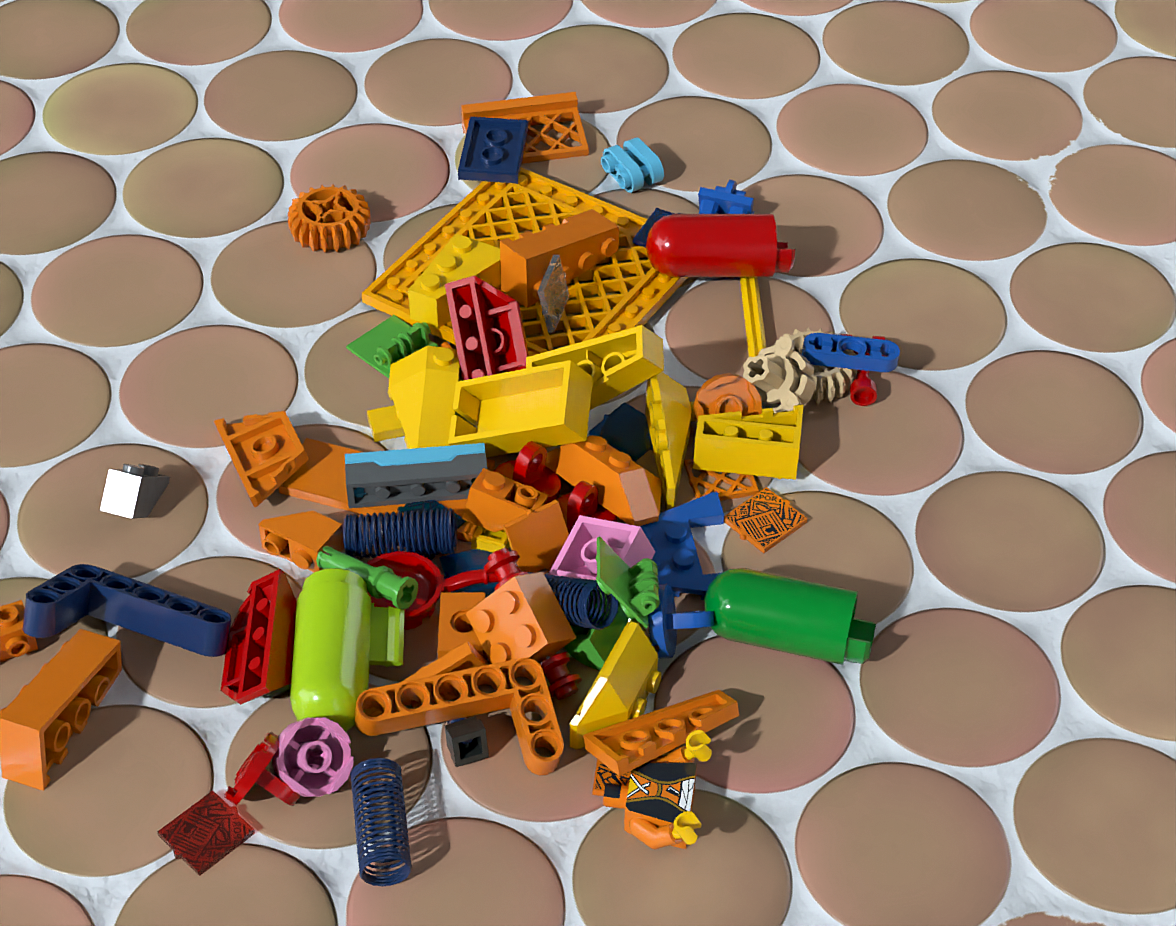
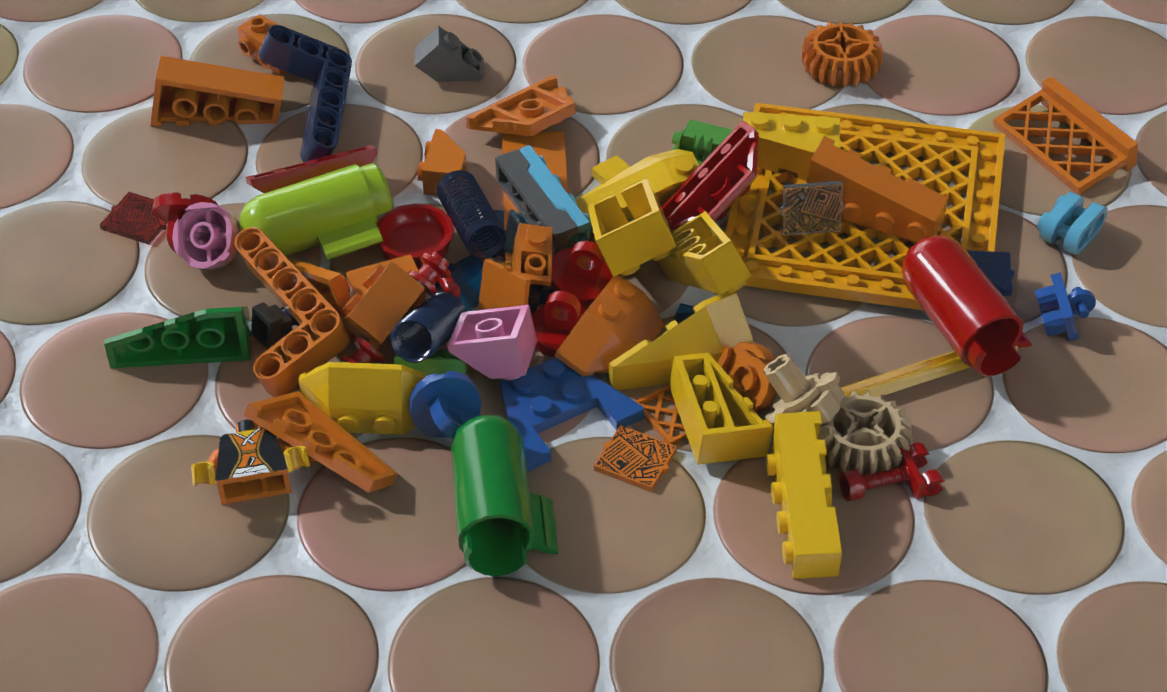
camera: 70 degrees right, 0 degrees up
bright green pin [316,546,418,610] -> none
dark blue piece [350,758,412,887] -> none
dark blue tile [458,117,528,184] -> none
bright green hinge [596,536,660,629] -> none
blue beam [802,333,900,372] -> none
none -> green wedge [104,306,252,368]
none -> yellow wedge [766,411,842,579]

